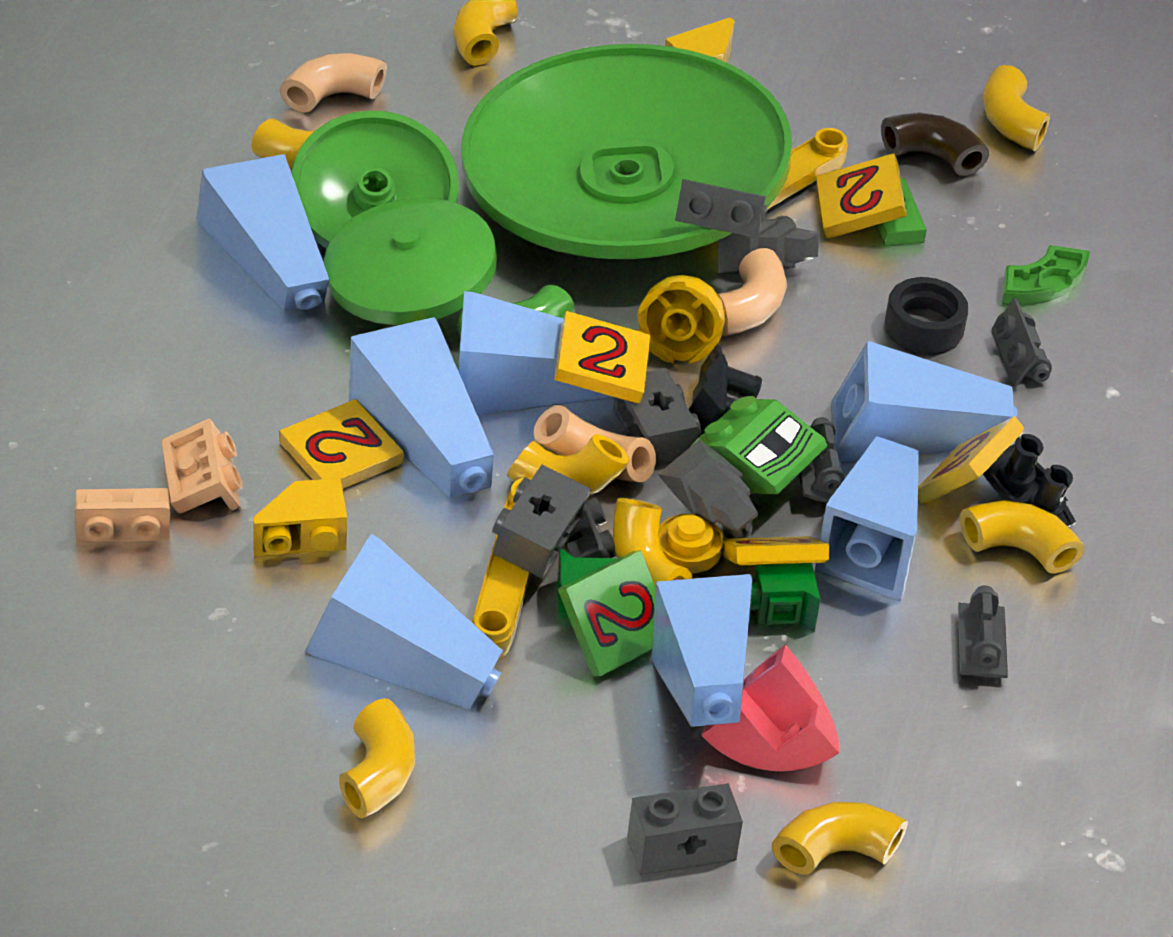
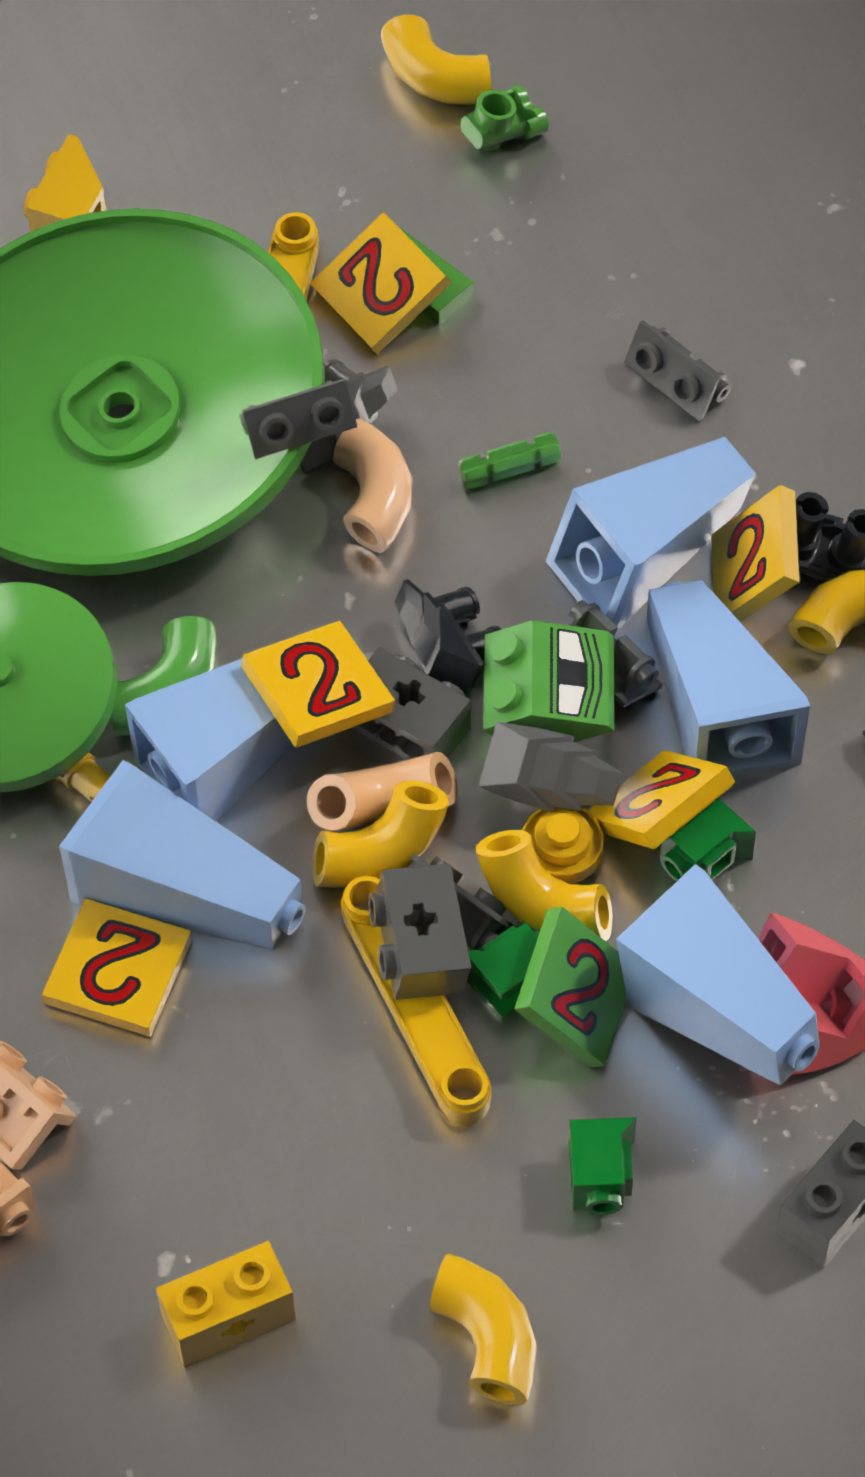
camera: 30 degrees left, 15 degrees up
yellow slope [253,478,347,557] -> none
light blue slope [305,534,503,710] -> none
yellow cylinder [637,275,725,364] -> none
dark brown cylinder [881,112,989,176] -> none
black tyre [885,277,968,354] -> none
bright green tile [1002,245,1090,305] -> none
none -> yellow brick [156,1240,296,1368]
none -> bright green axle [459,432,561,489]
none -> bright green plate [460,85,549,151]
none -> green window [568,1117,637,1215]

